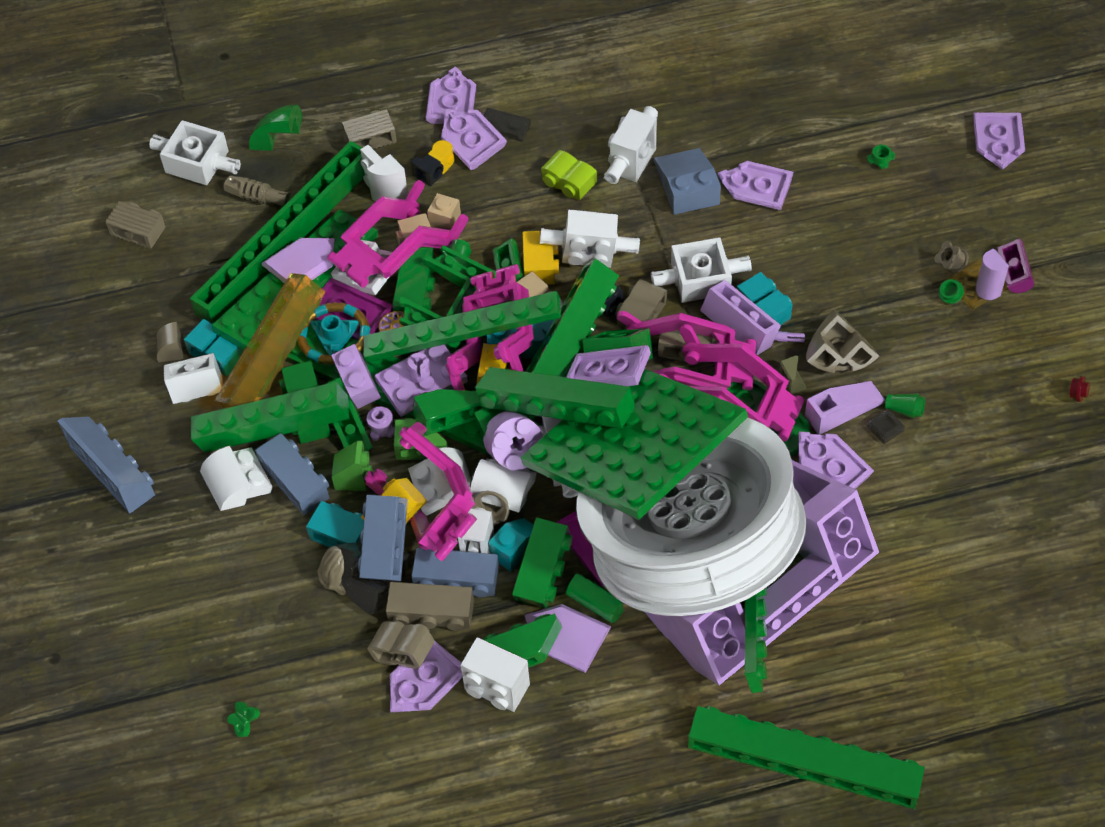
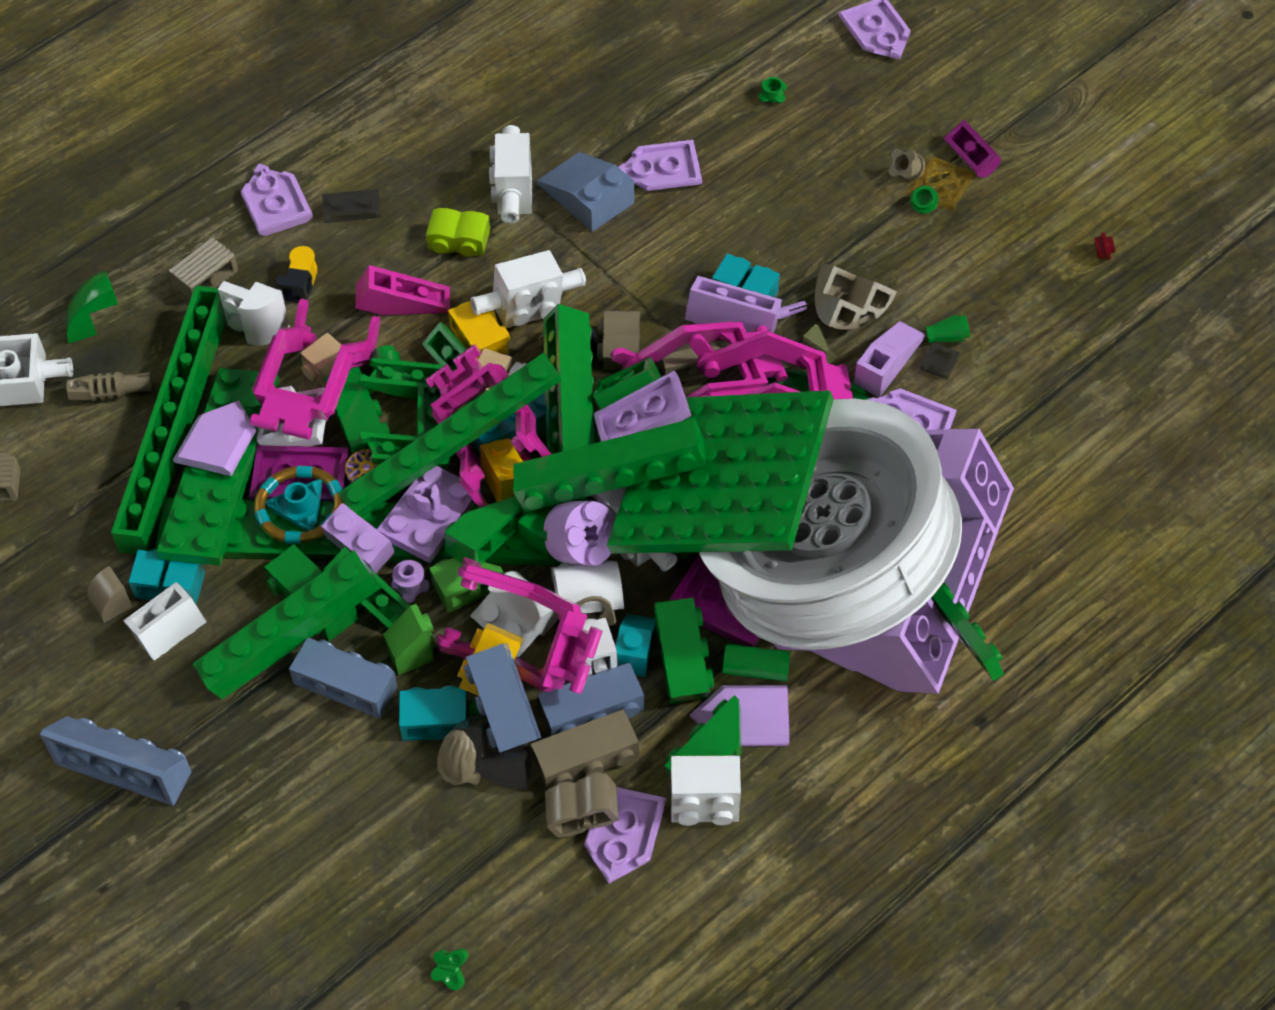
camera: 30 degrees left, 0 degrees up
white brick [200,446,273,511] -> none
clear yellow brick [214,273,325,408] -> none
tan brick [427,193,461,230] -> none
lavender tile [441,109,507,170] -> none
white brick [651,238,752,303] -> none
green brick [688,706,925,810] -> none
lavender brick [975,249,1009,300] -> none
none -> dark pink slope [356,265,450,315]

